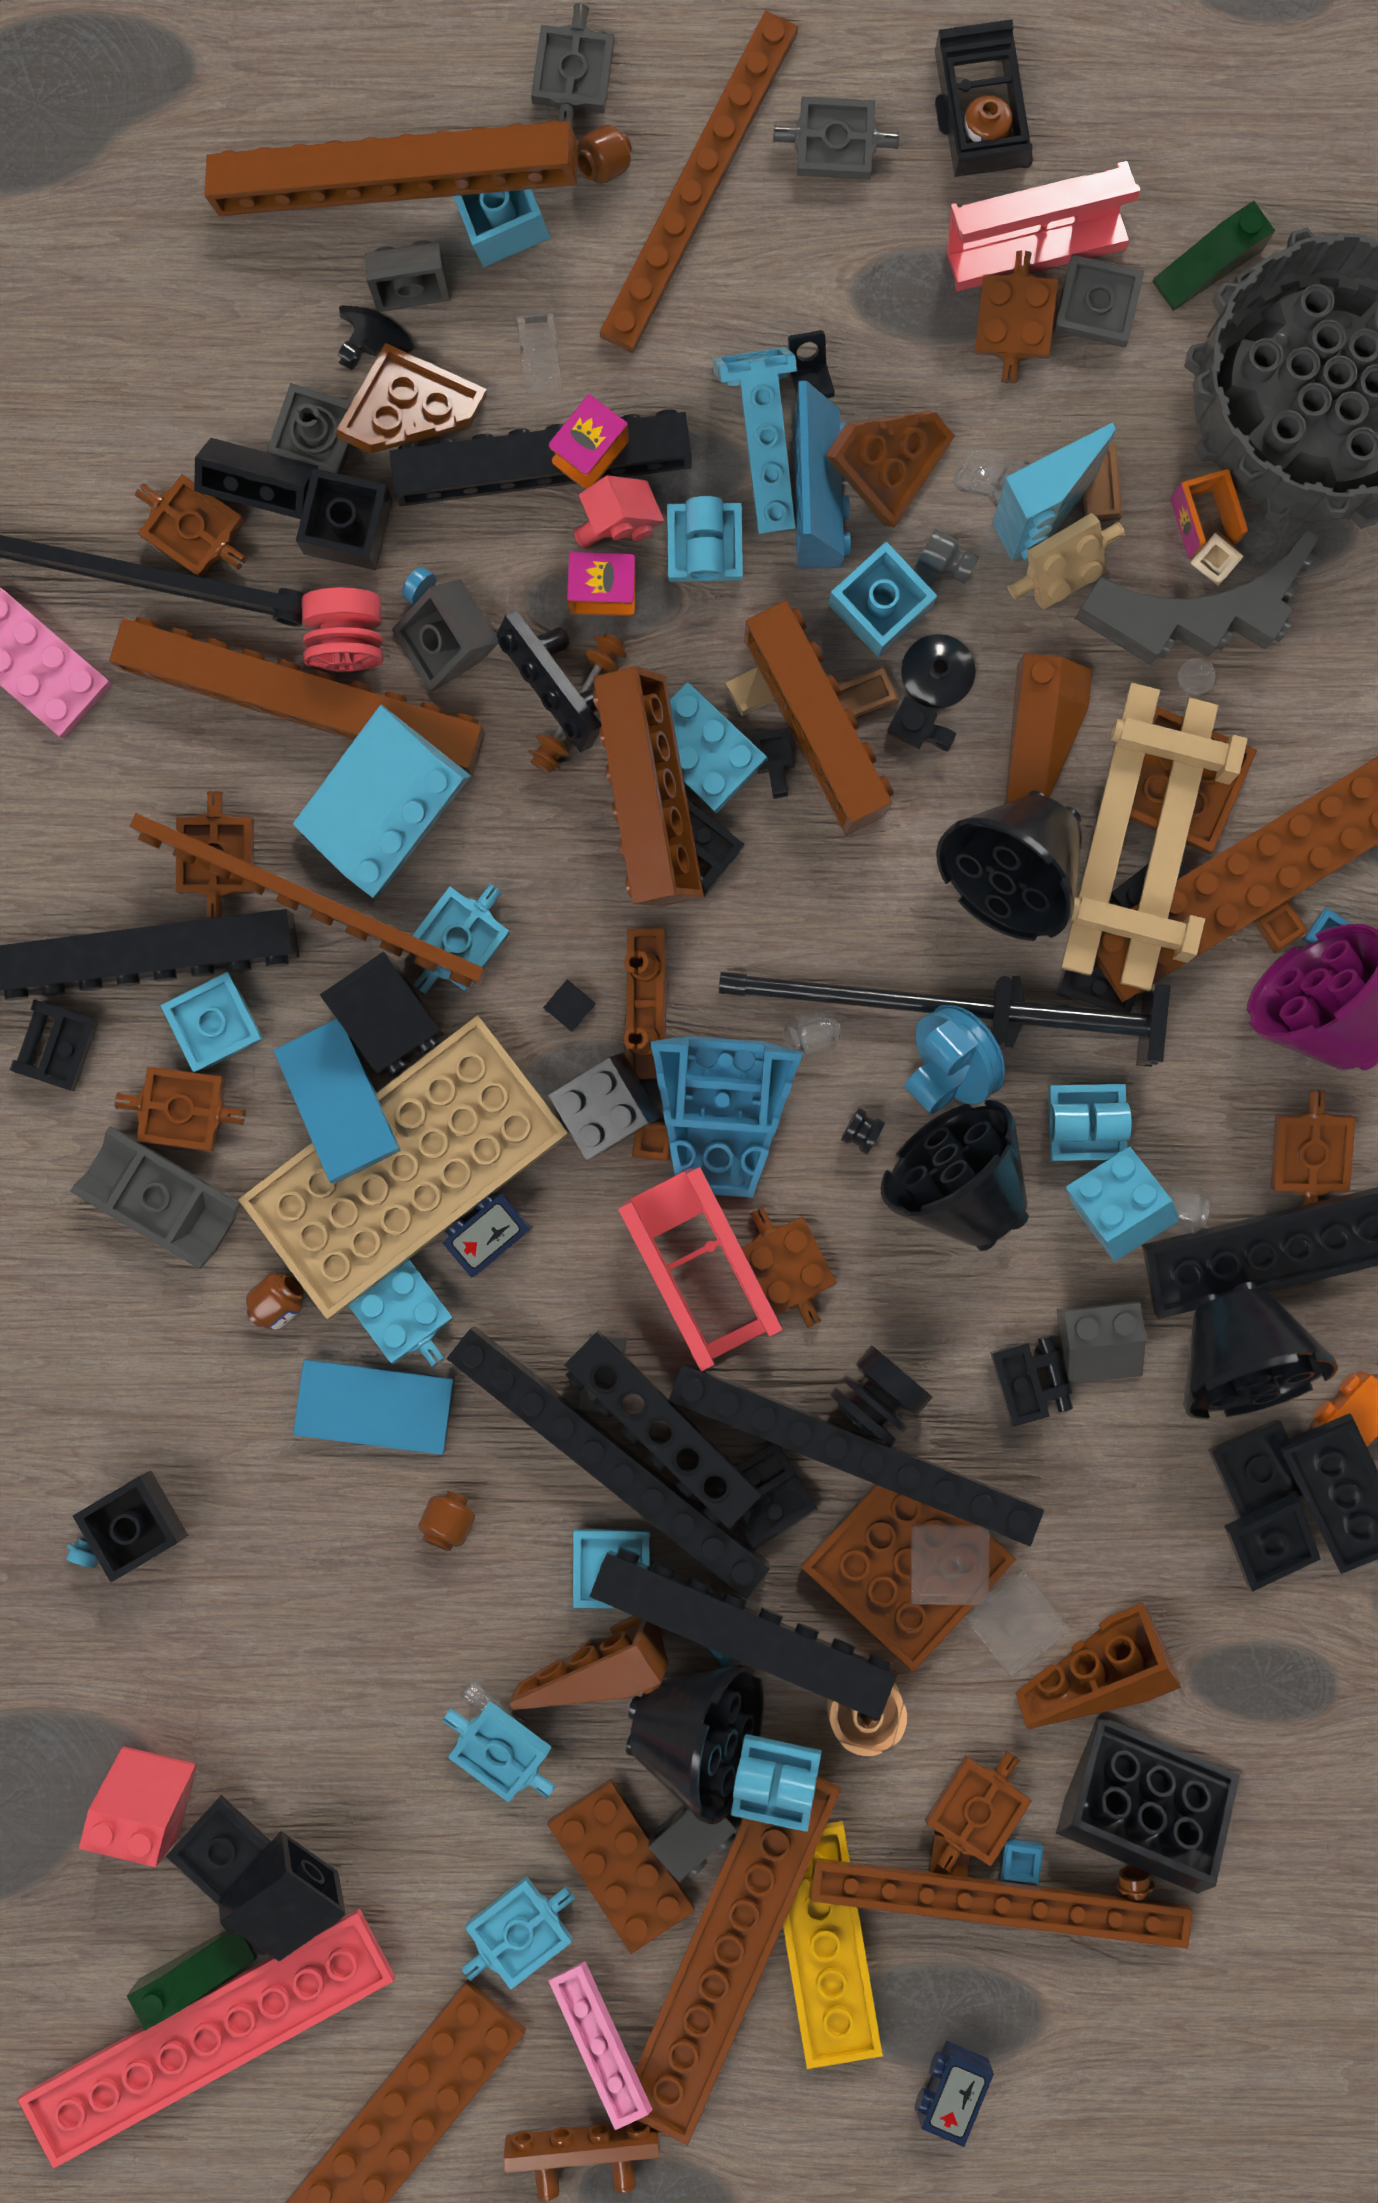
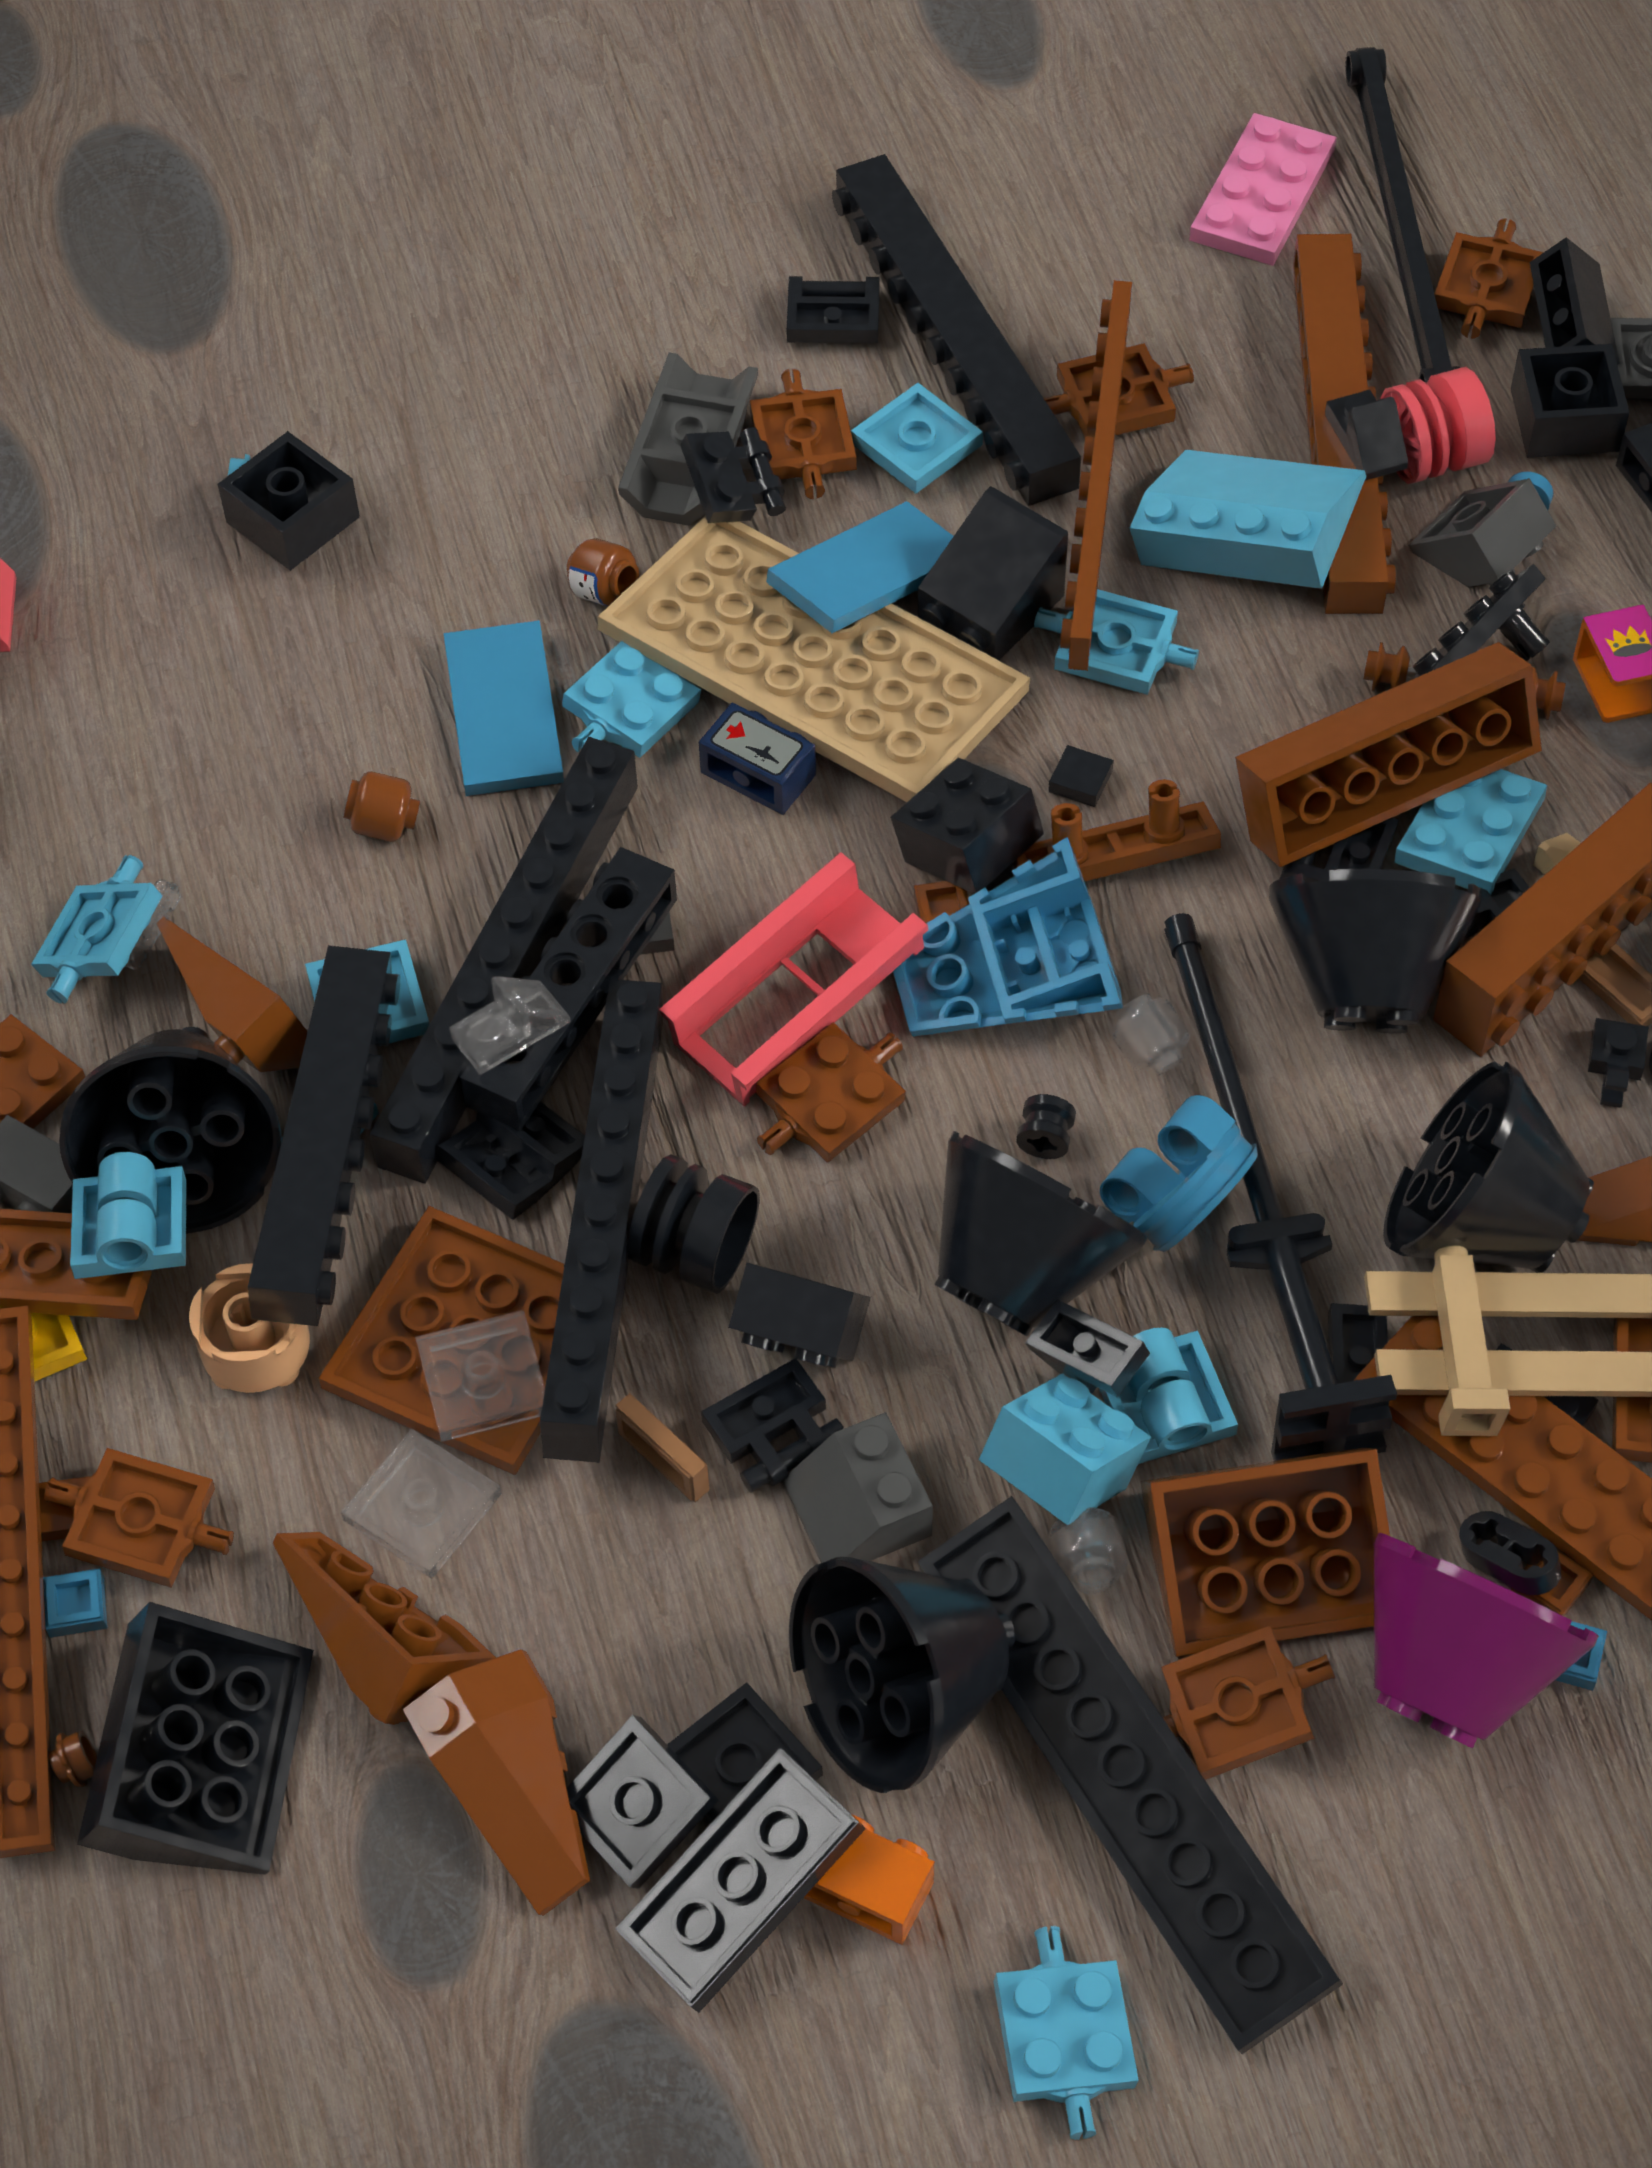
camera: 75 degrees right, 30 degrees down
none -> dark orange wedge [403,1649,590,1916]
none -> clear slope [450,976,570,1075]
none -> medium nougat tile [615,1393,710,1502]
none -> black plate [680,427,786,523]
none -> black brick [728,1263,871,1368]
none -> black slope [1025,1300,1150,1397]
none -> dark orange slope [1140,1448,1390,1657]
none -> black cone [1269,869,1482,1034]
none -> black slope [1325,389,1408,481]
none -> black beam [1459,1511,1562,1595]

